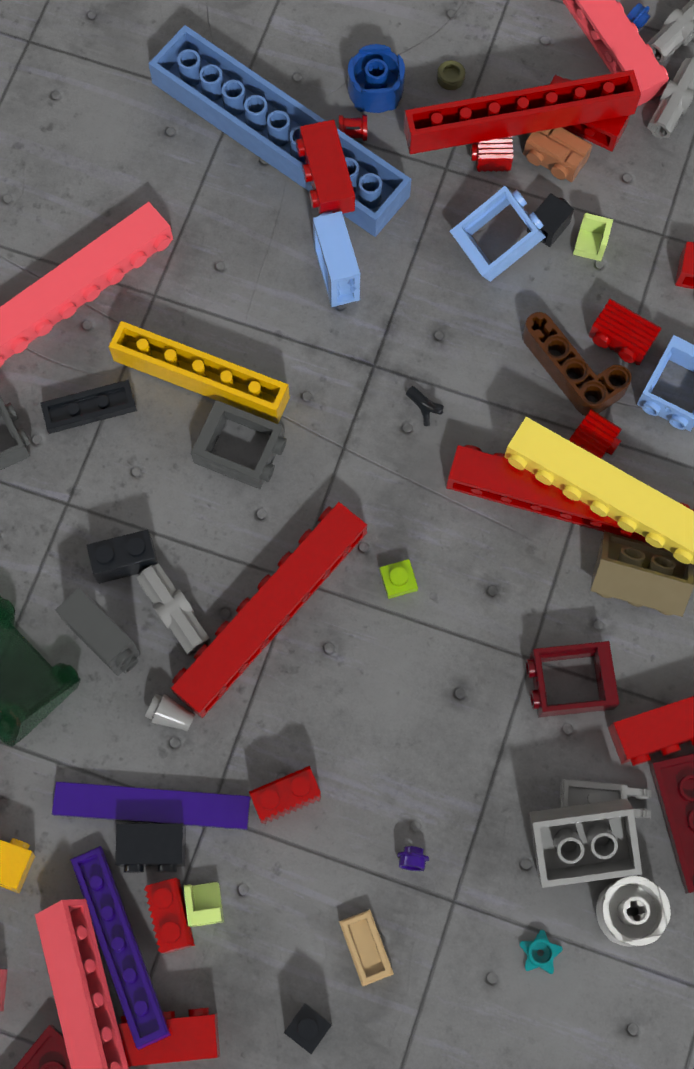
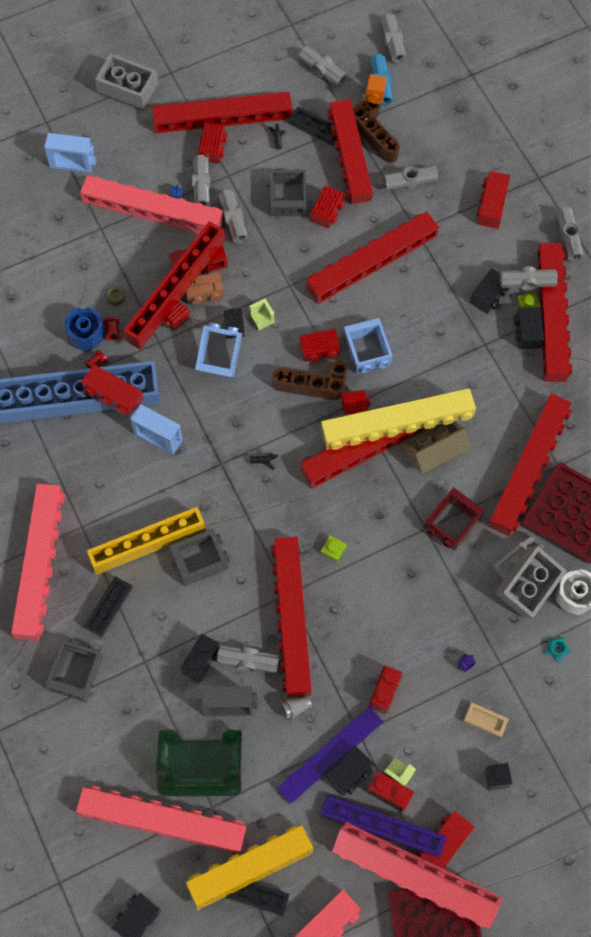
camera: 45 degrees left, 5 degrees down
none -> red bush [103,316,122,341]

